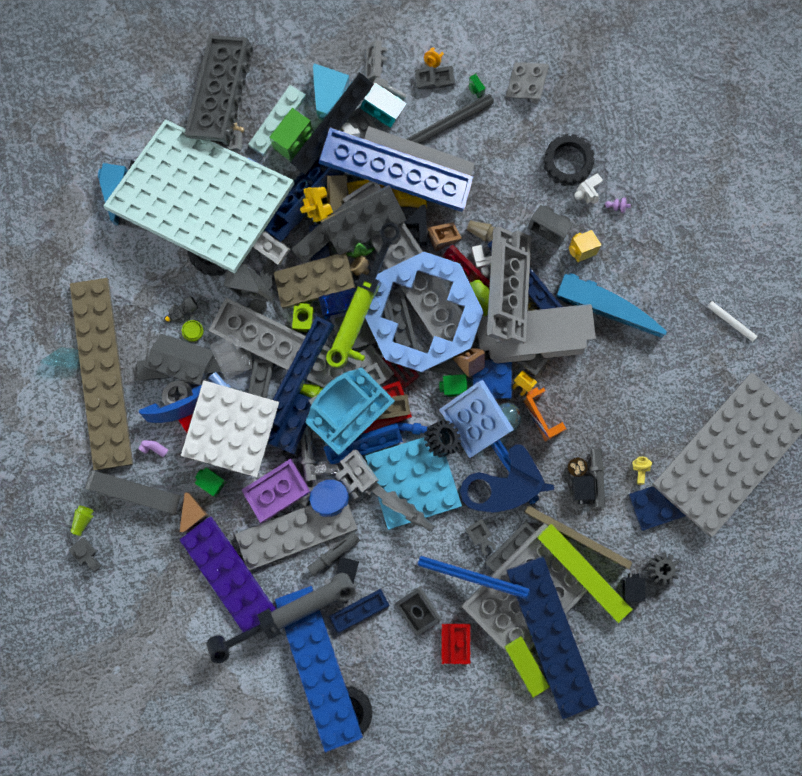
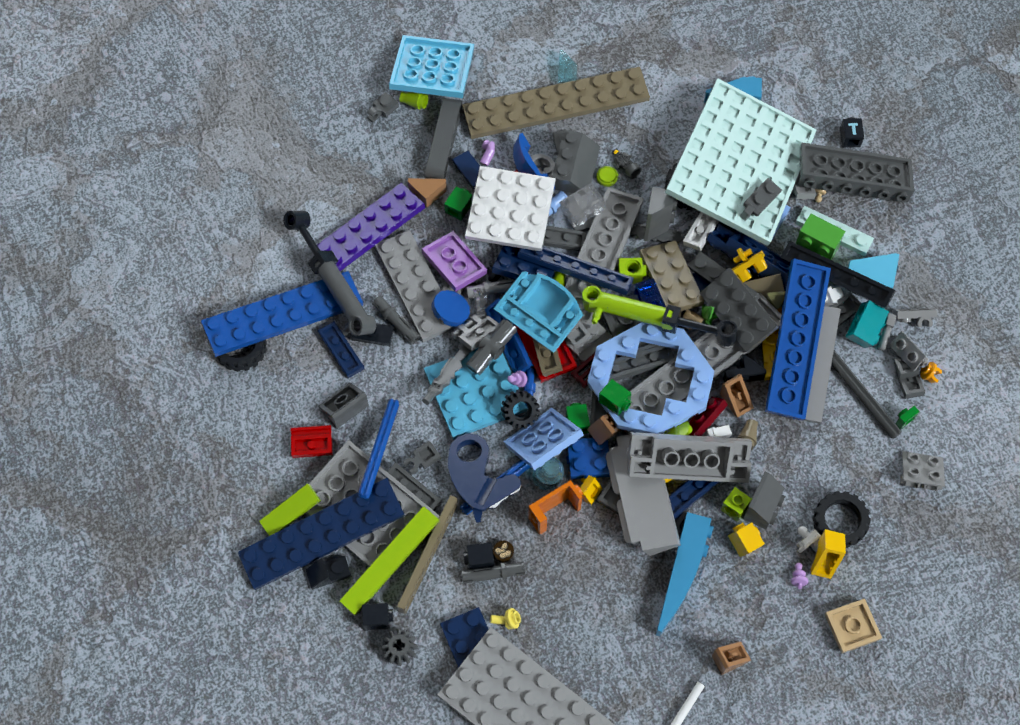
camera: 85 degrees right, 15 degrees down
none -> black slope [306,556,352,590]
none -> medium azure plate [389,35,474,98]
none -> dark blue tile [452,151,480,189]
none -> dark grey piece [466,319,517,376]
none -> lavender hair [507,371,527,387]
none -> green brick [599,379,632,416]
none -> medium nougat slope [712,642,751,675]
none -> lime brick [721,487,752,522]
none -> dark grey hinge [740,178,782,221]
none -> olive slope [766,291,786,310]
none -> yellow arch [811,529,846,579]
none -> tan plate [825,599,882,653]
none -> black brick [840,117,864,148]
none -> light grey hinge [890,331,929,371]

